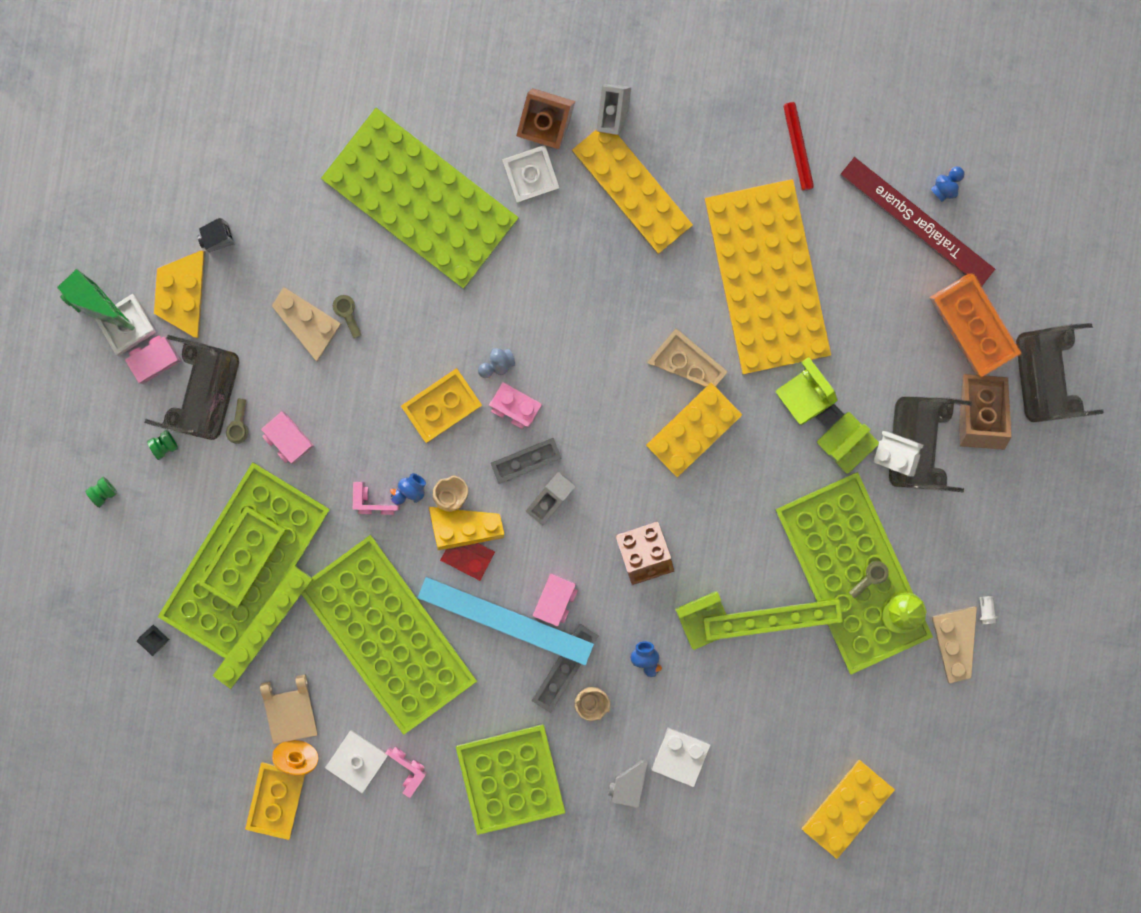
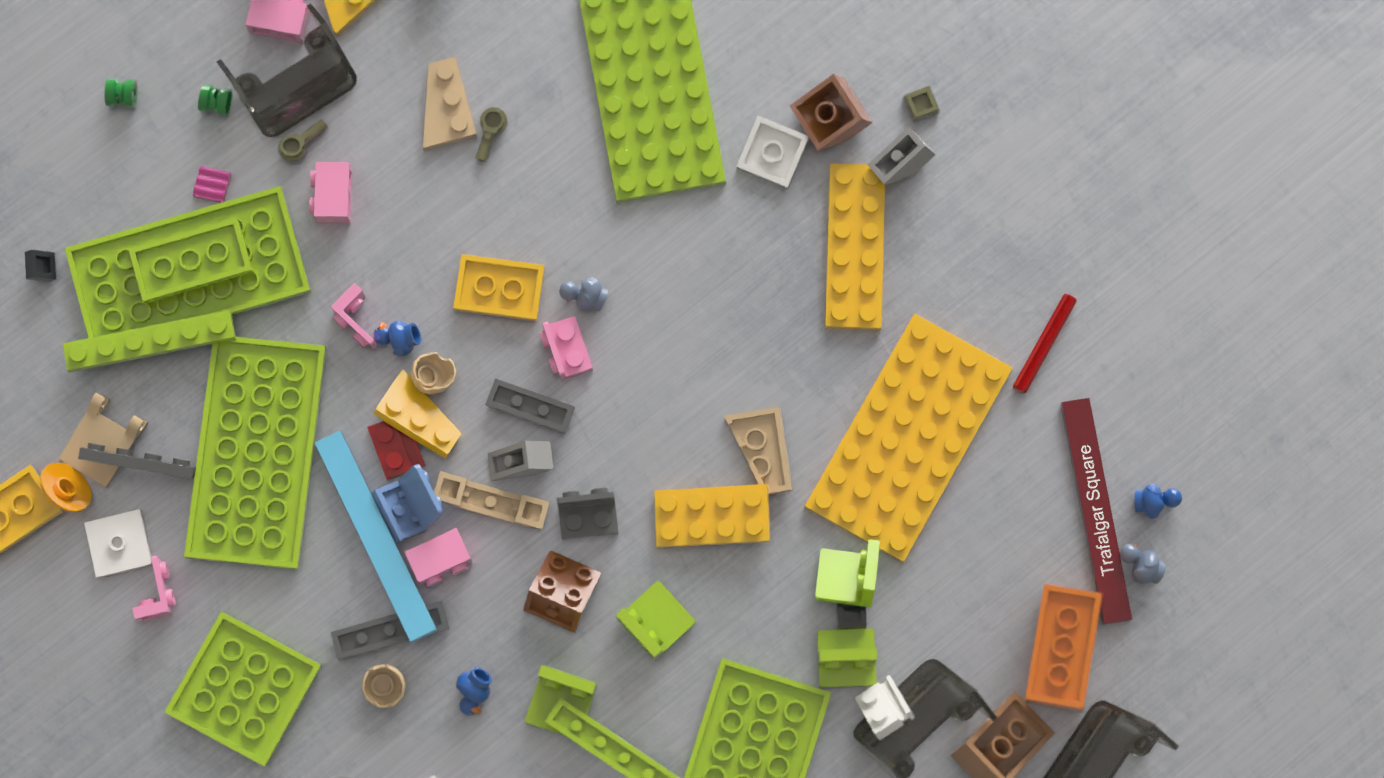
camera: 40 degrees right, 10 degrees down
none -> dark grey plate [78,443,196,479]
none -> dark pink piece [193,166,232,203]
none -> medium blue bracket [371,464,443,544]
none -> tan slope [434,471,550,530]
none -> dark grey bracket [557,488,619,540]
none -> lime bracket [616,581,696,660]
none -> olive tile [903,86,940,123]
none -> sand blue animal [1120,543,1166,584]

